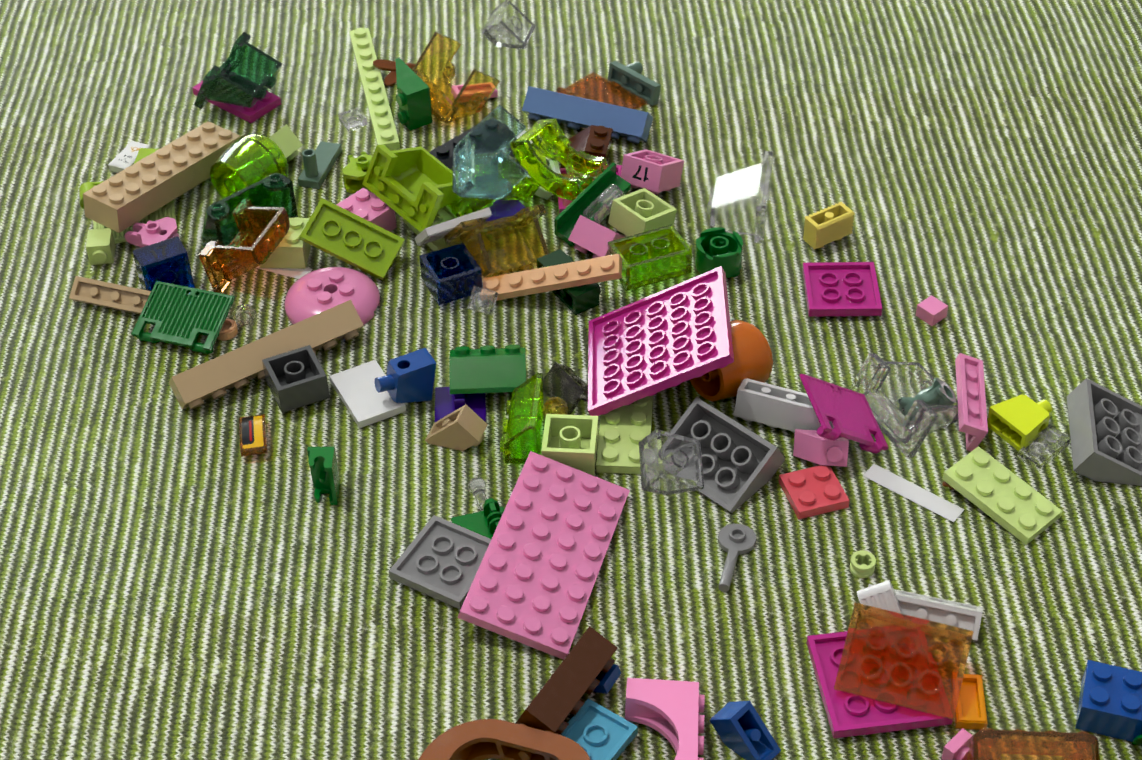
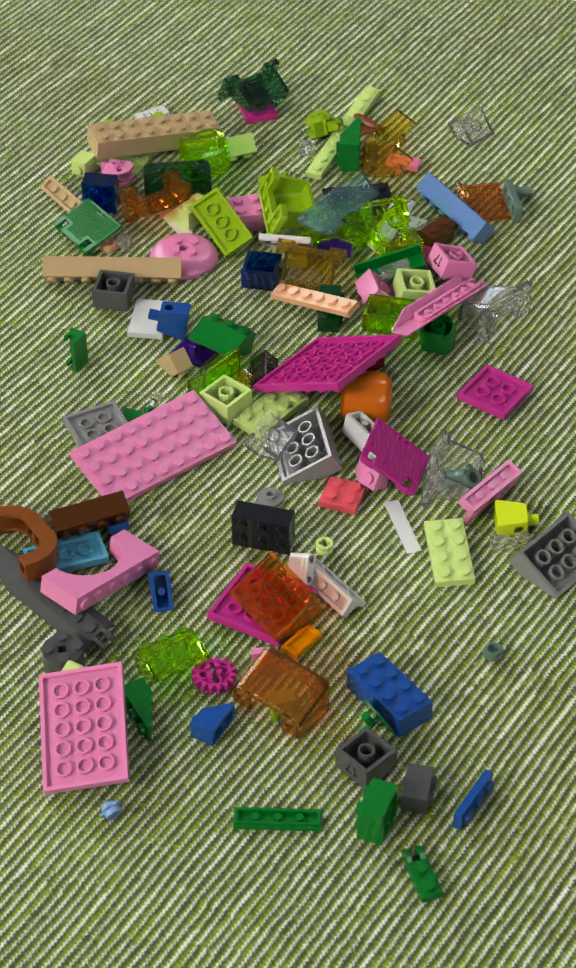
camera: 35 degrees right, 0 degrees up
slope [239,414,268,456] -> none
sand green piece [298,141,342,189] -> none
clear plate [467,286,498,316] -> none
light yellow brick [803,202,855,249] -> none
bright pink piece [916,295,948,326] -> none
none -> black brick [231,500,295,555]
none -> lime hinge [305,110,344,138]
none -> bright pink hinge [391,275,488,337]

